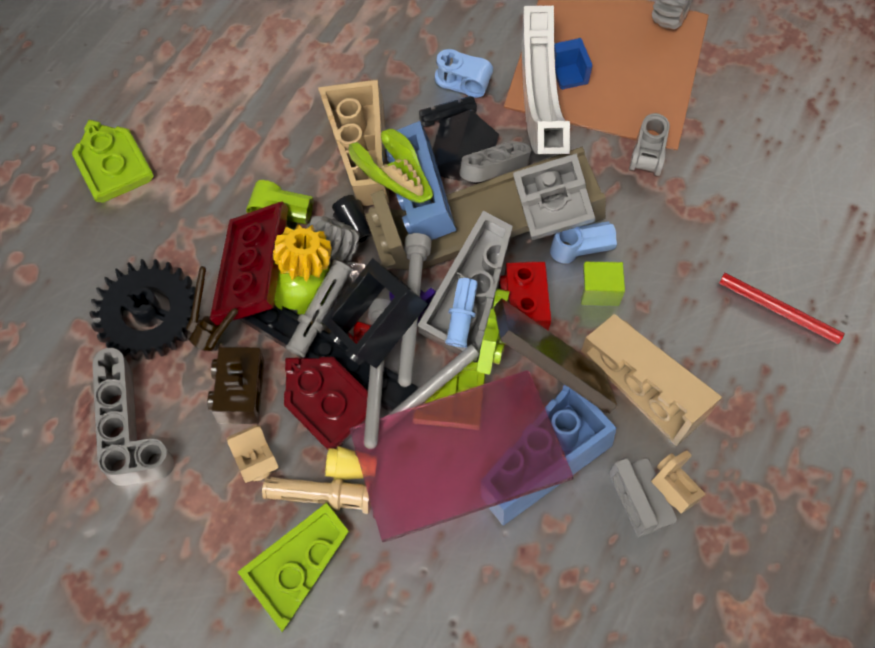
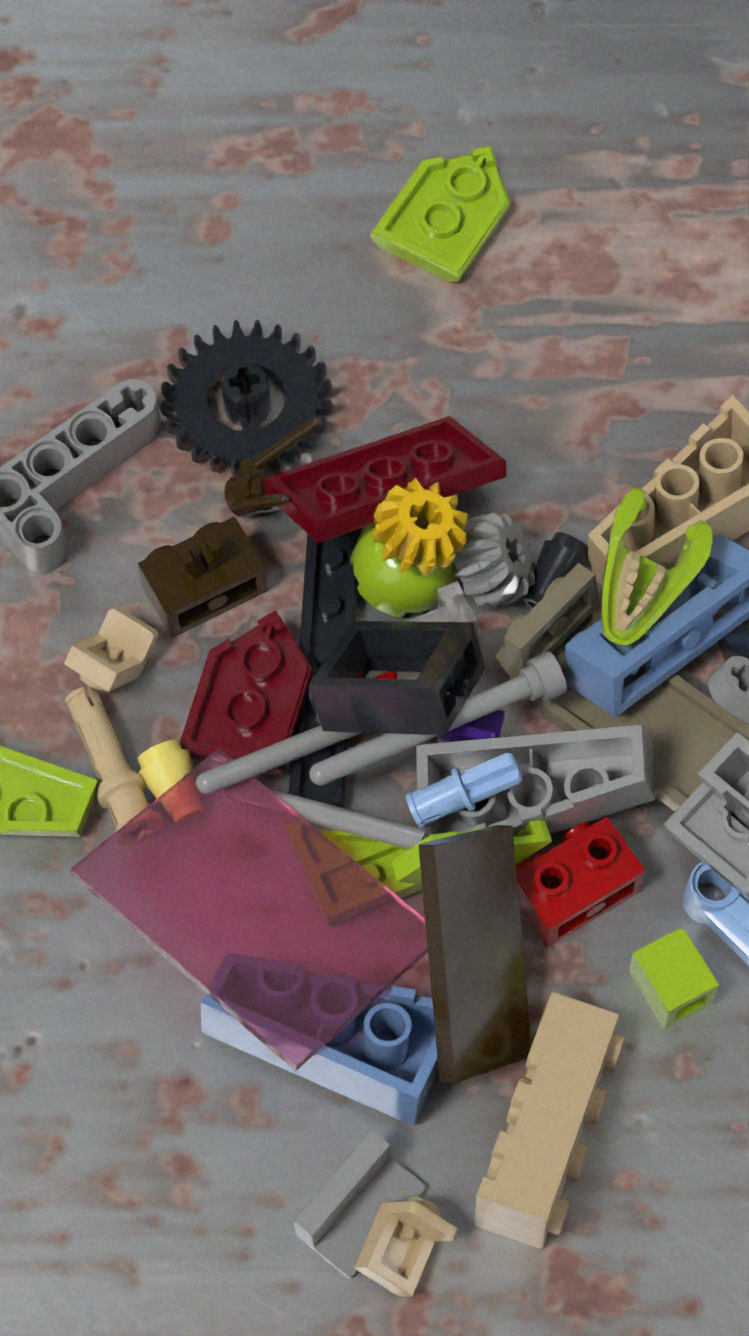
camera: 65 degrees right, 0 degrees up
lime piece [246,180,314,225] -> none
light grey pin [285,260,352,358] -> none

